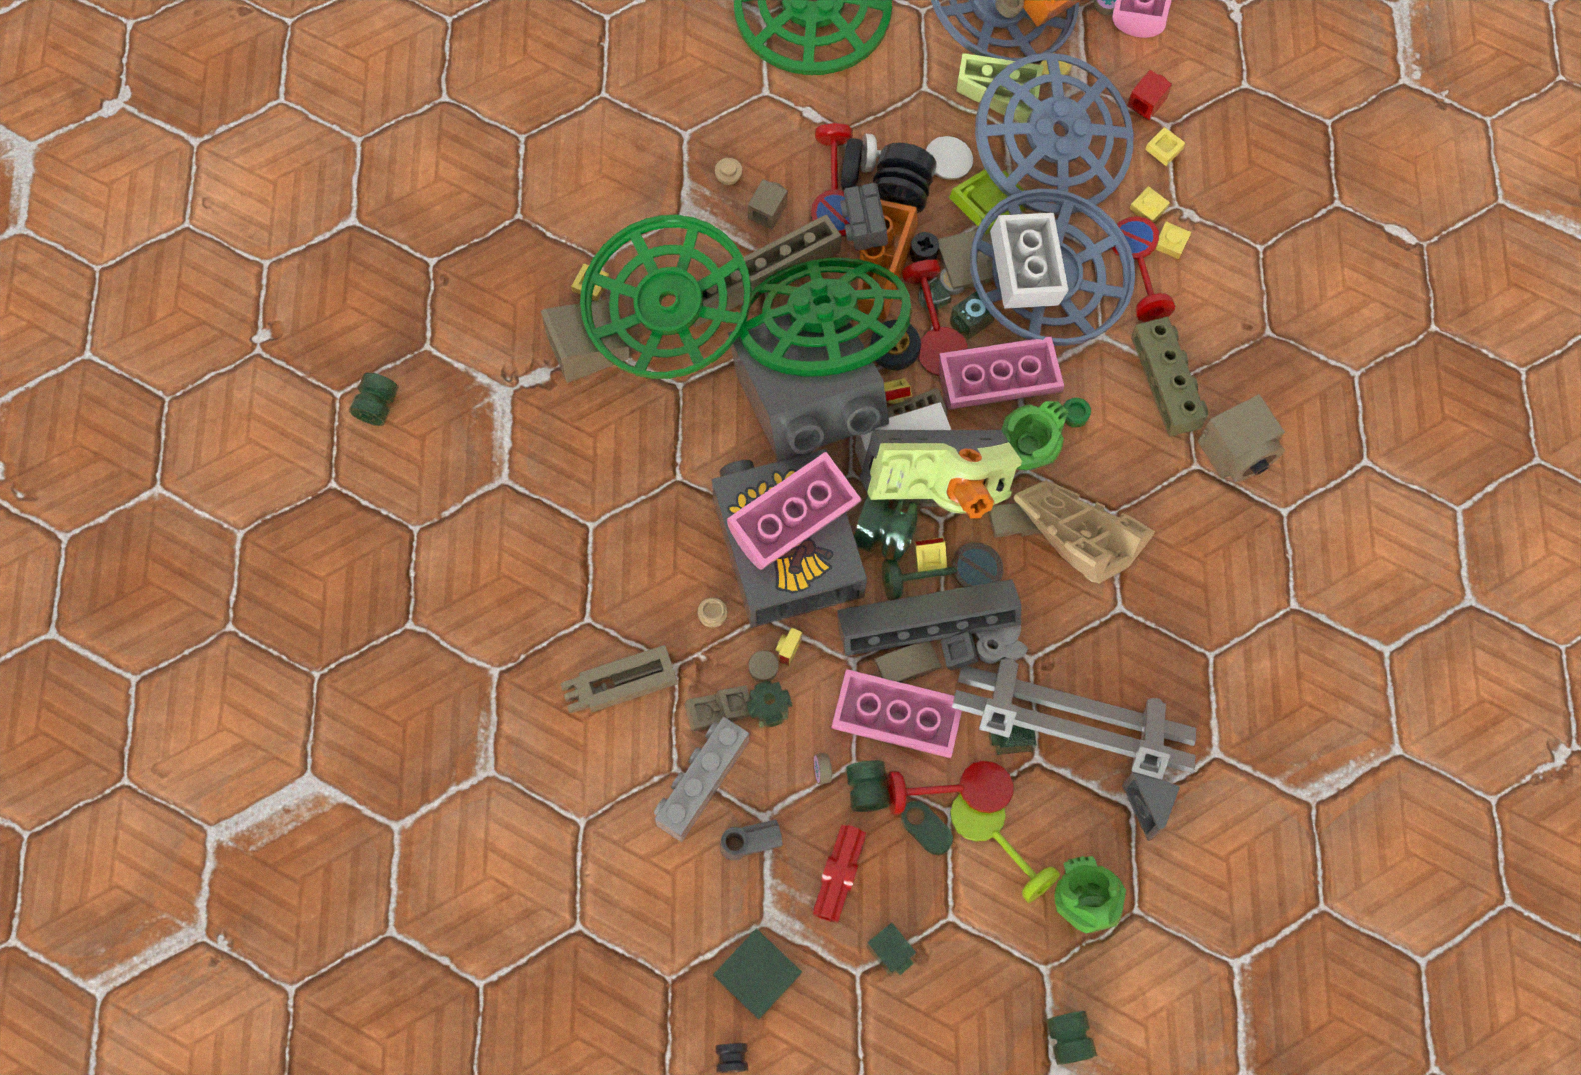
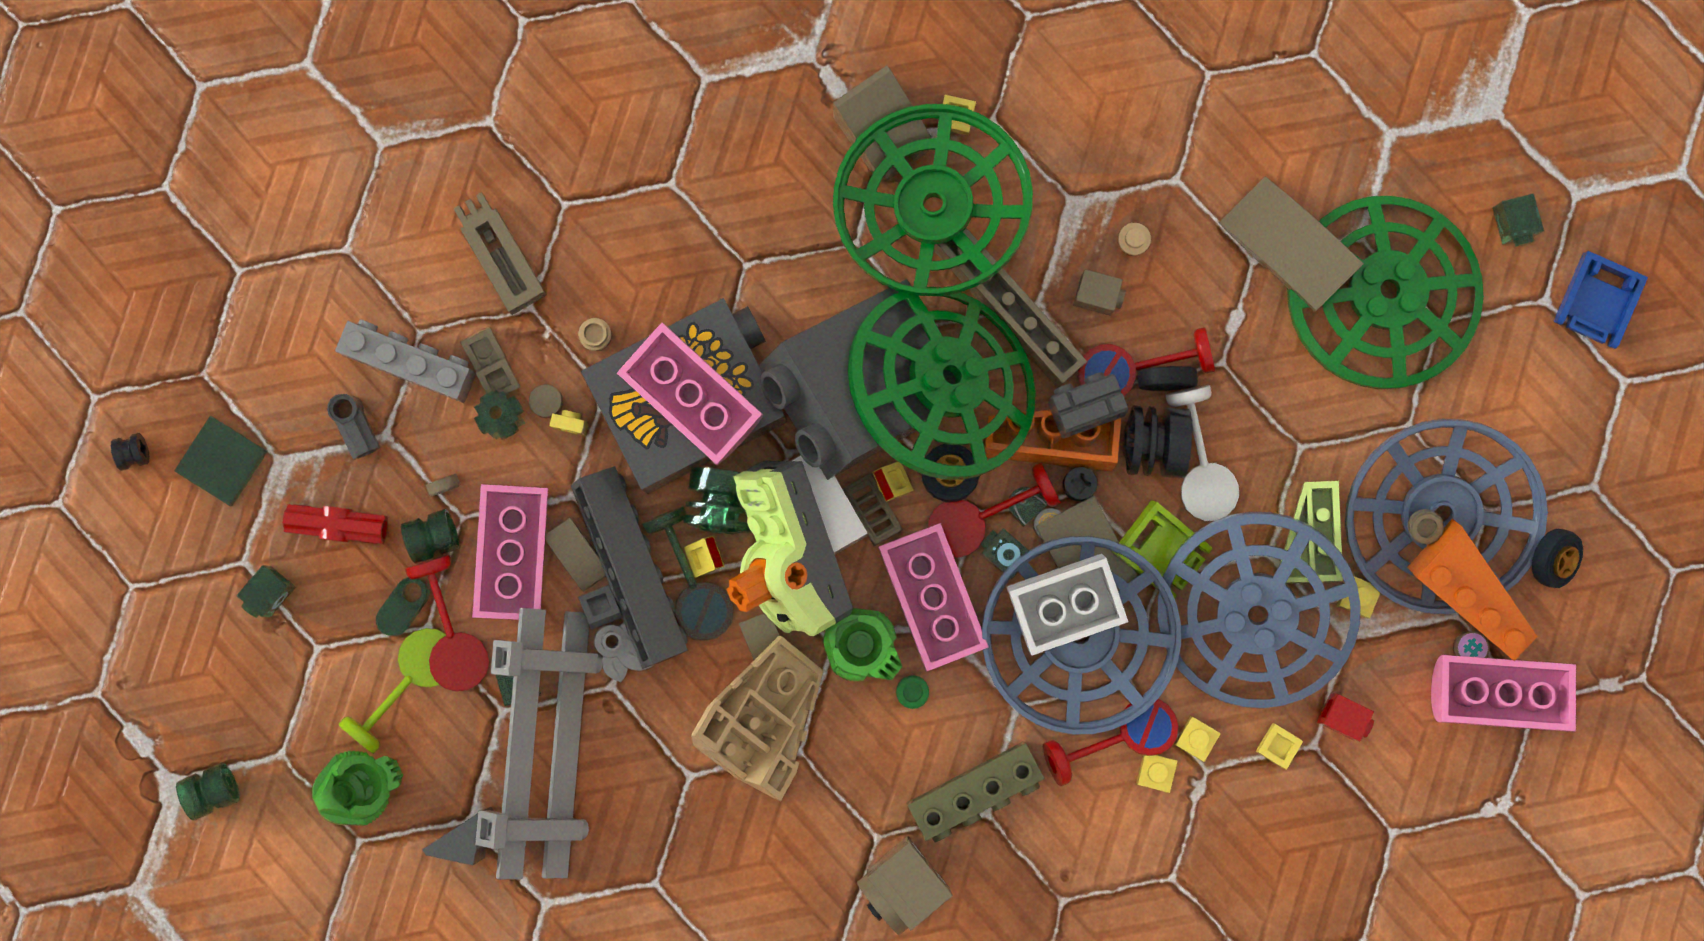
camera: 80 degrees right, 15 degrees up
none -> dark tan slope [1219,176,1364,312]

